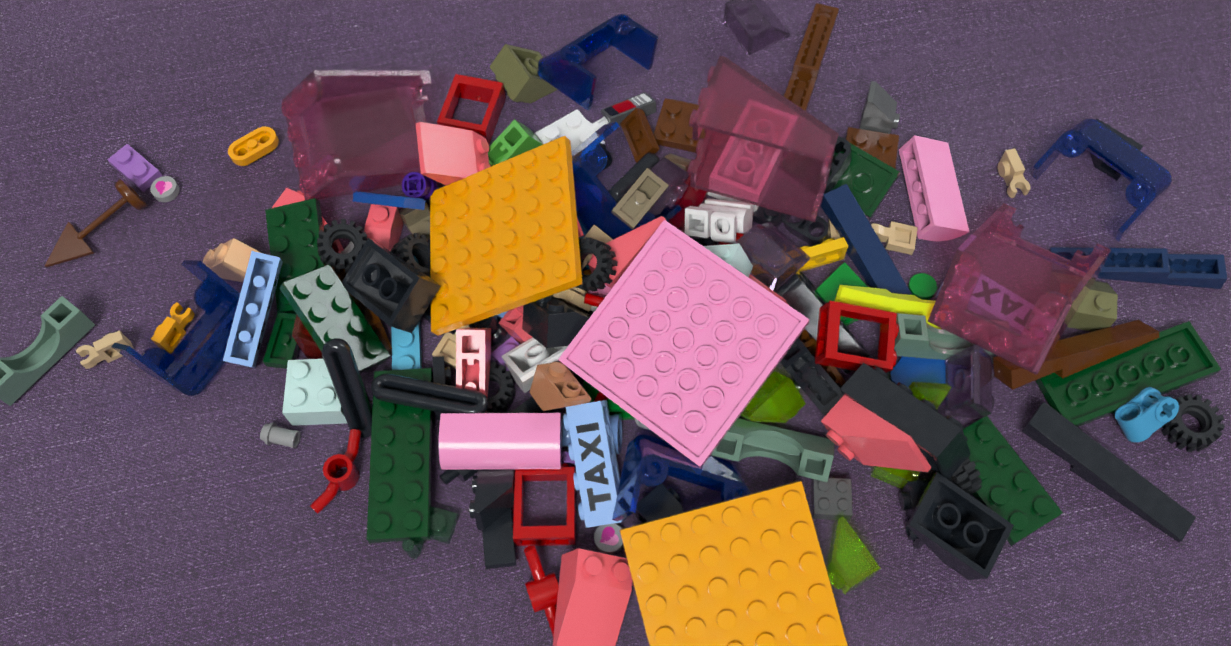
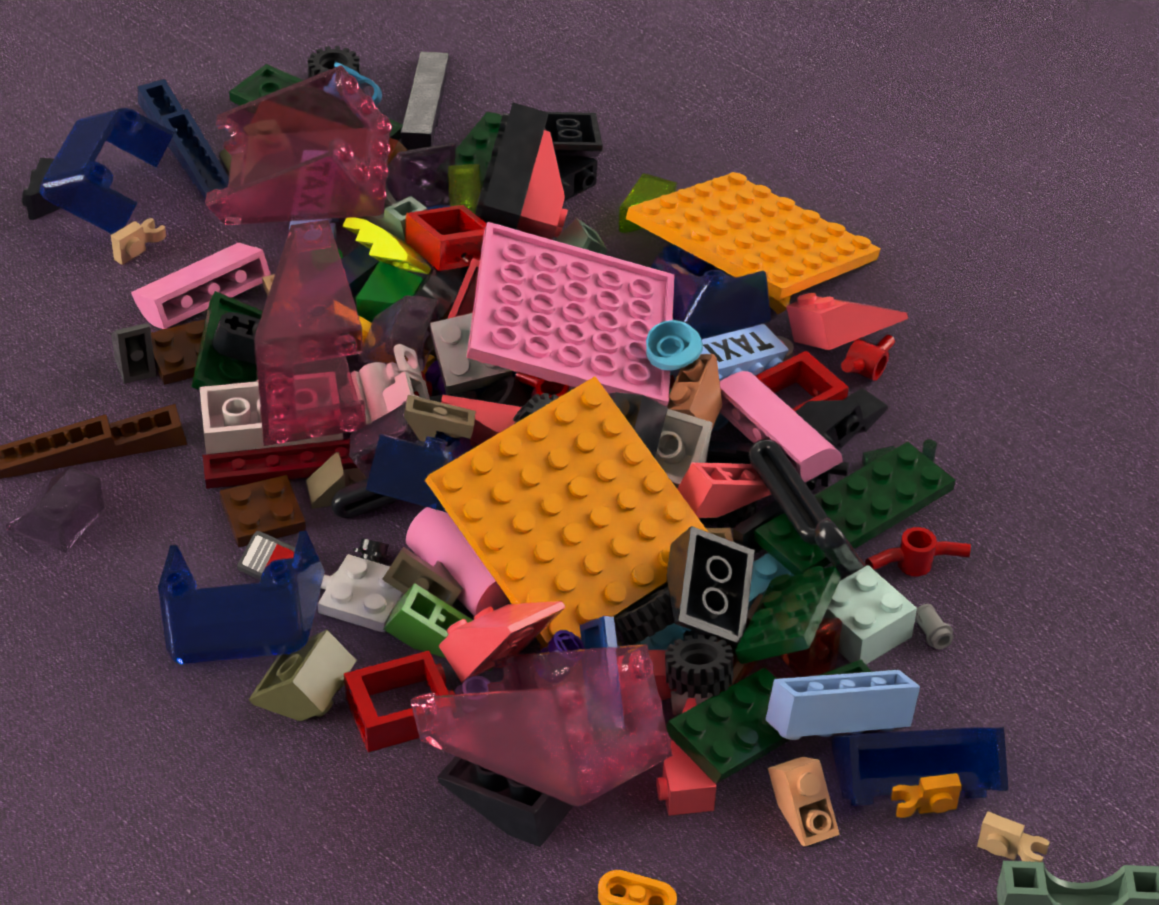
camera: 130 degrees left, 20 degrees down
reddish brown plate [620,108,660,163] -> none
dark grey piece [811,478,853,521] -> none
none -> medium azure hat [646,320,703,370]

